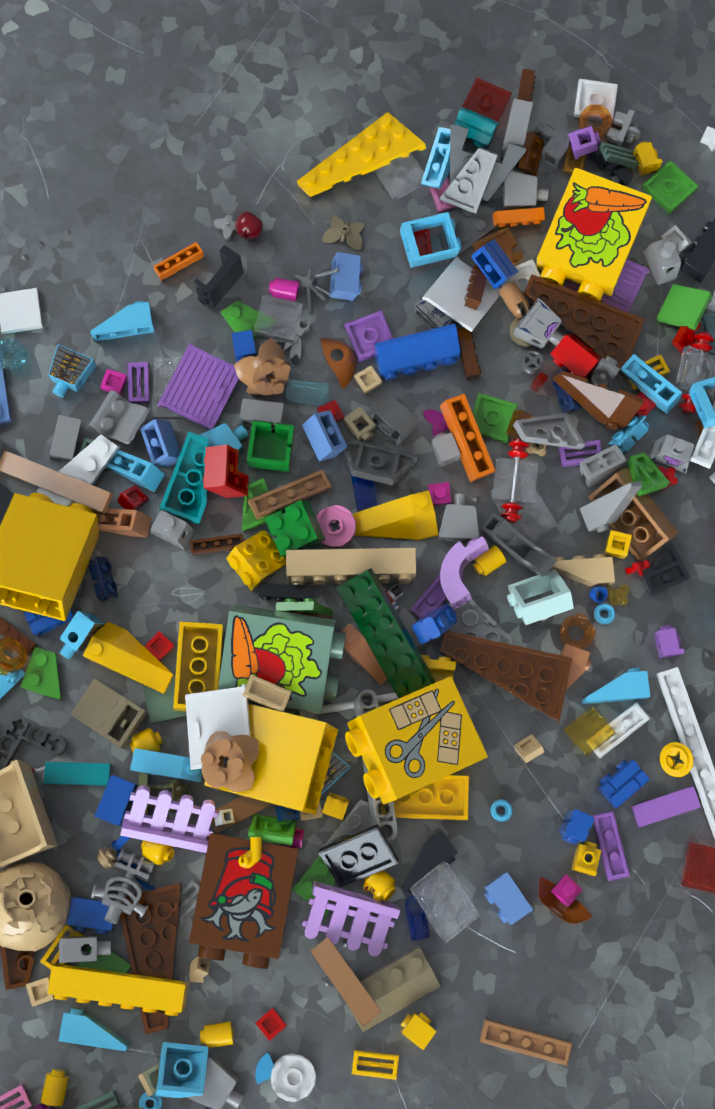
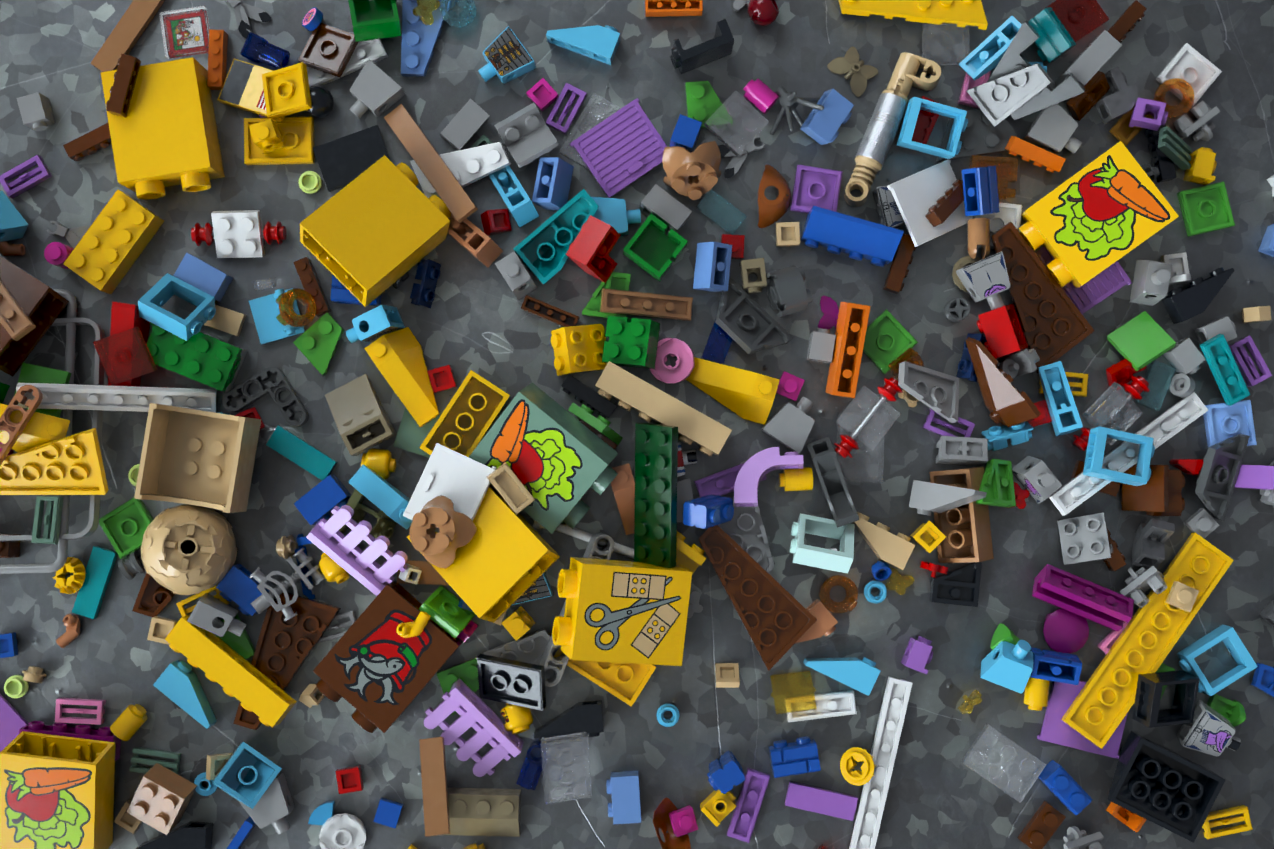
camera: 30 degrees right, 10 degrees up
yellow brick [200,1021,234,1048] -> none
clear red tile [530,372,549,392] -> none
none -> blue tile [373,798,404,828]
none -> piece [844,52,941,207]

